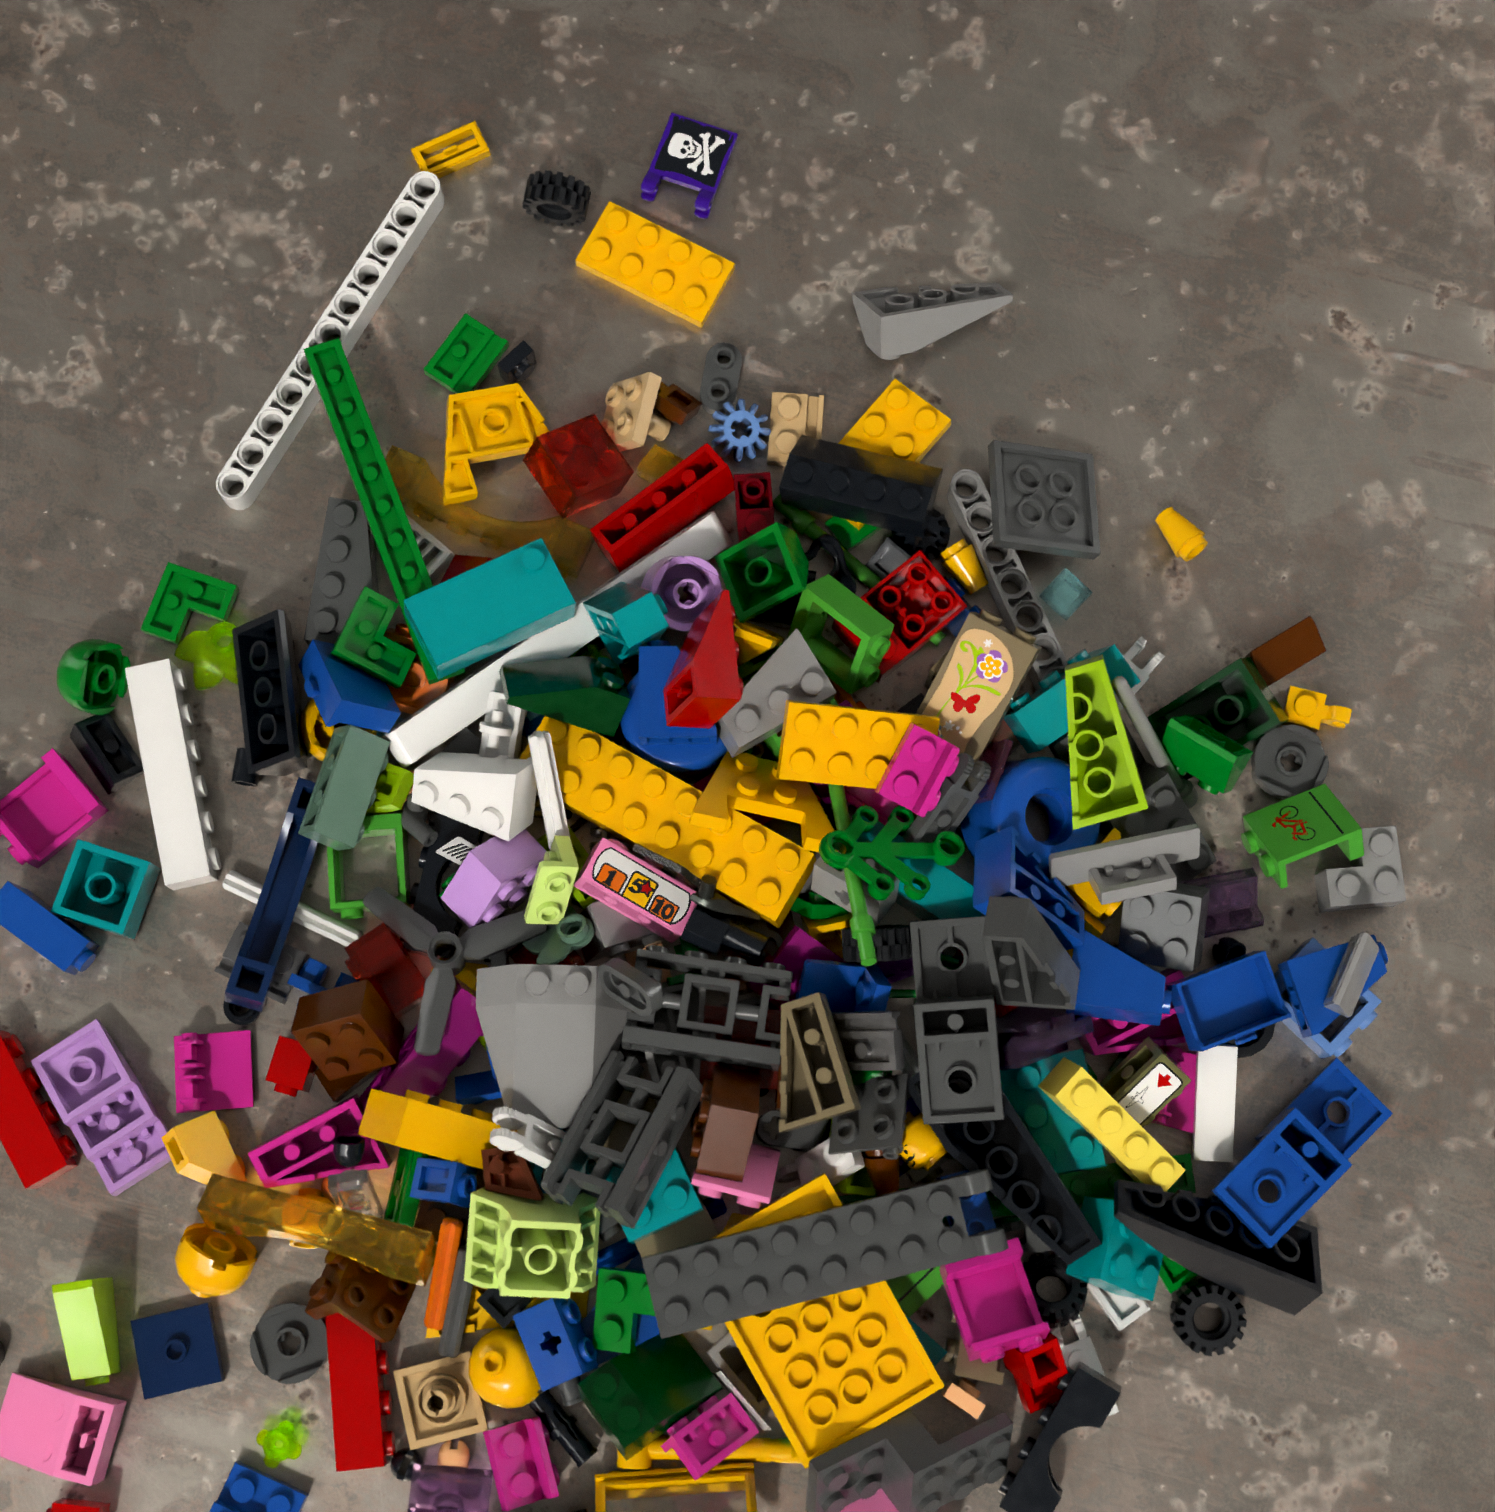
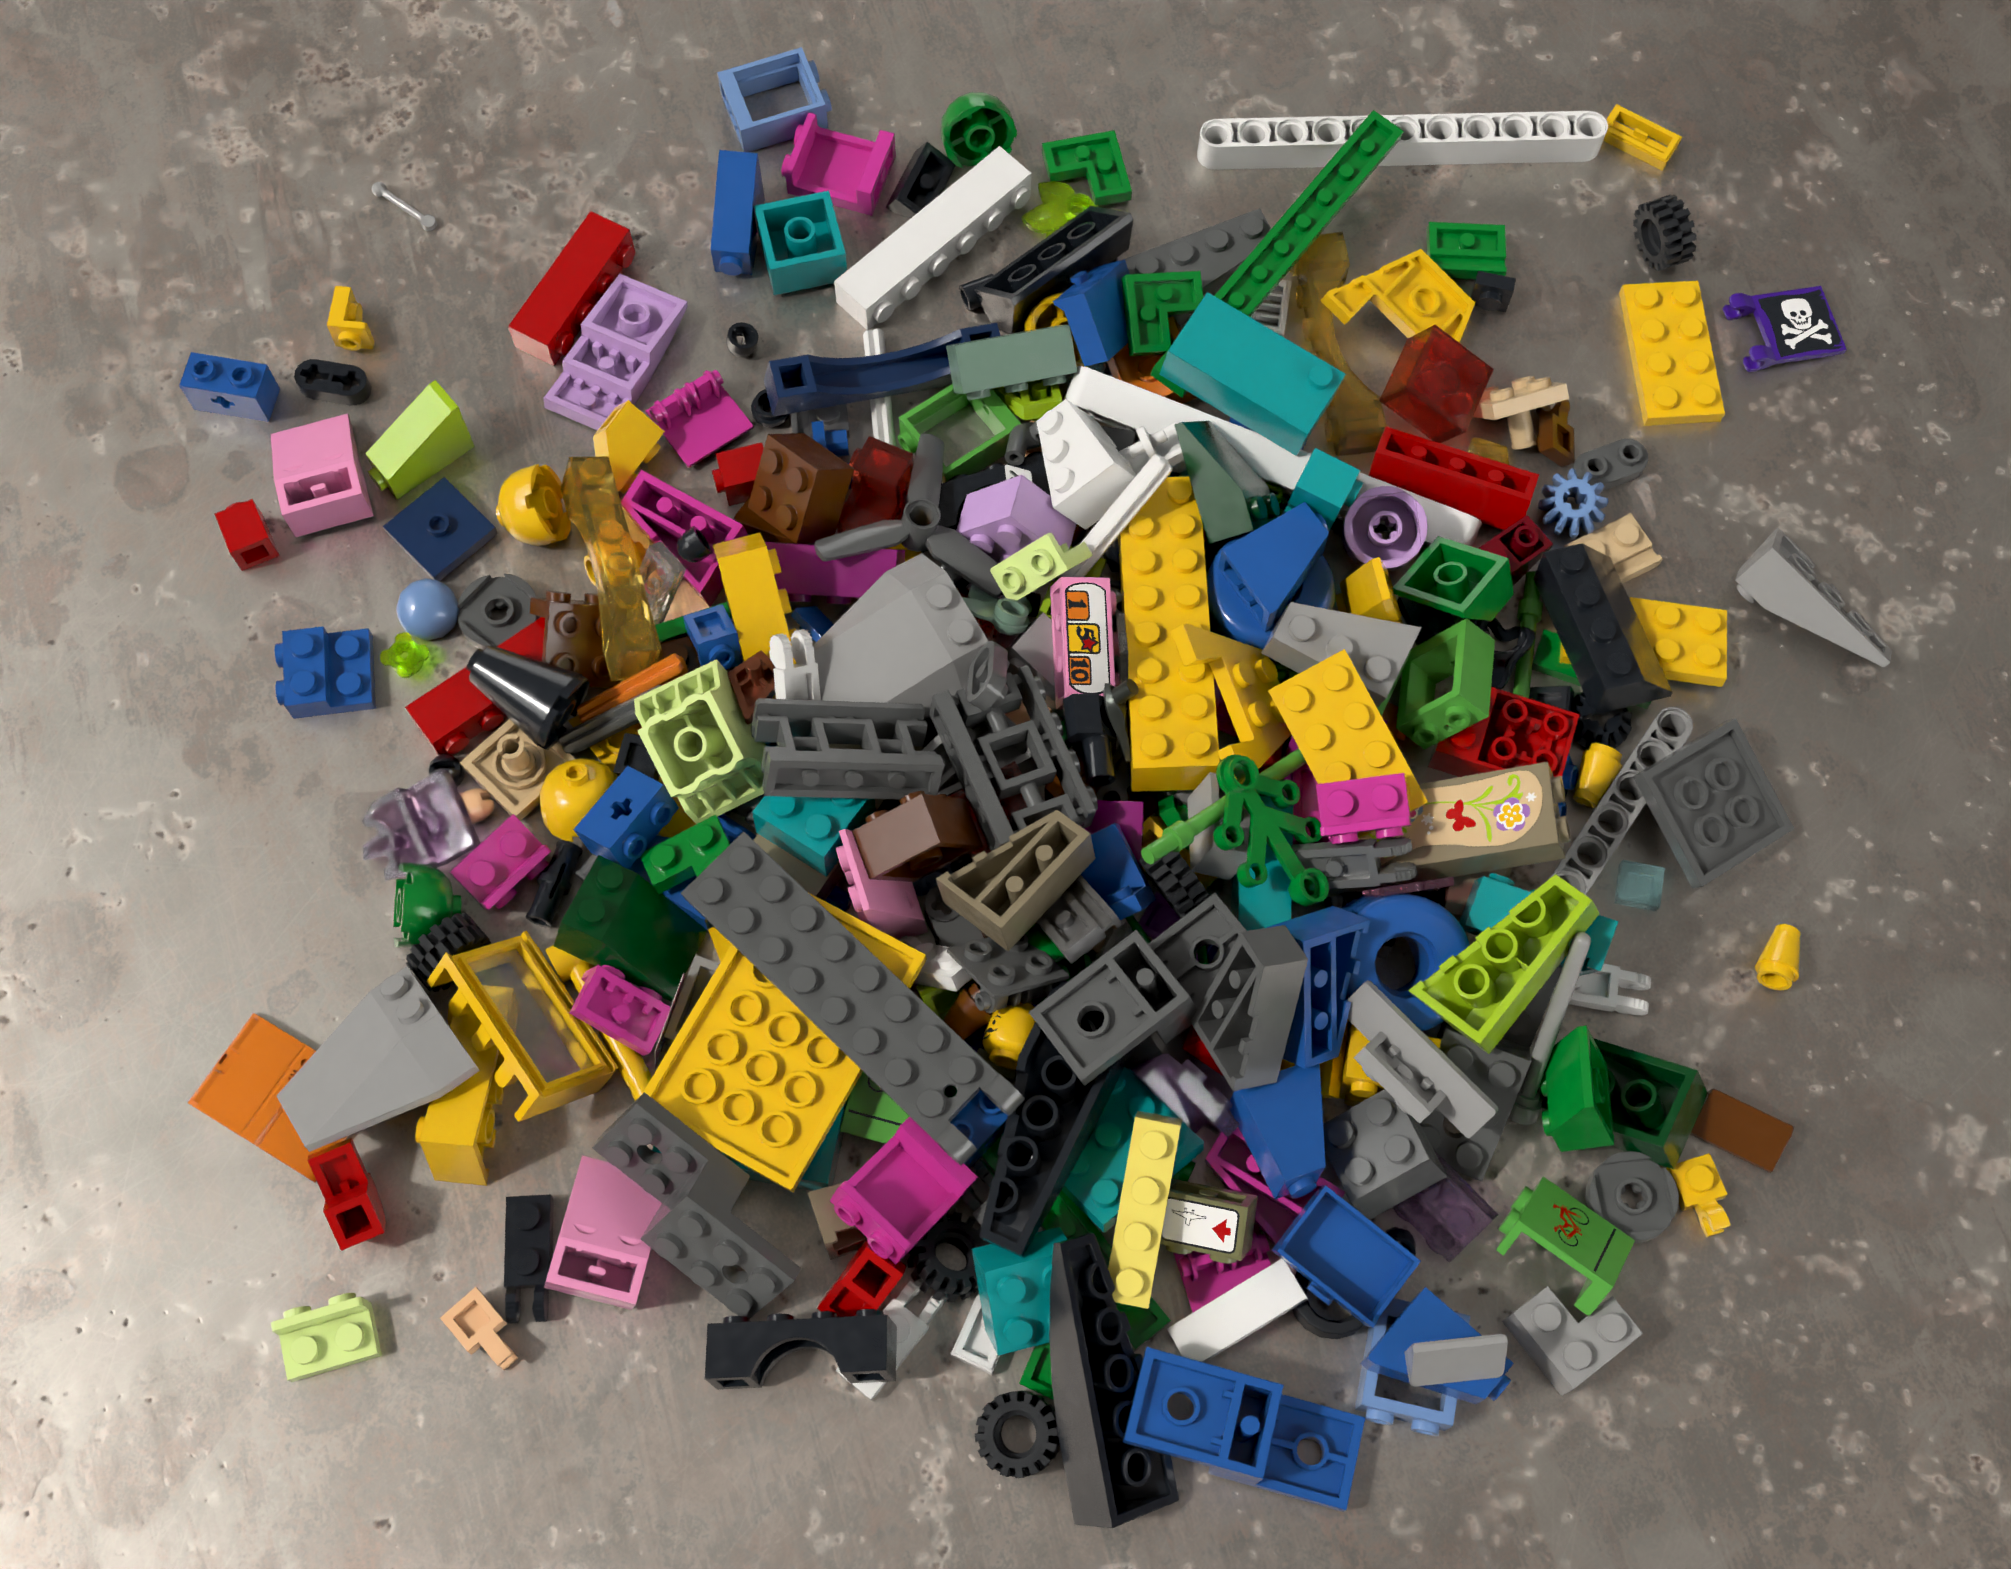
camera: 60 degrees right, 10 degrees down
red slope [663,590,743,729] -> none
light nougat plate [940,1377,986,1419] -> none
none -> medium blue hair [396,578,459,641]
none -> black cone [466,645,590,750]
none -> black hinge [726,322,759,357]

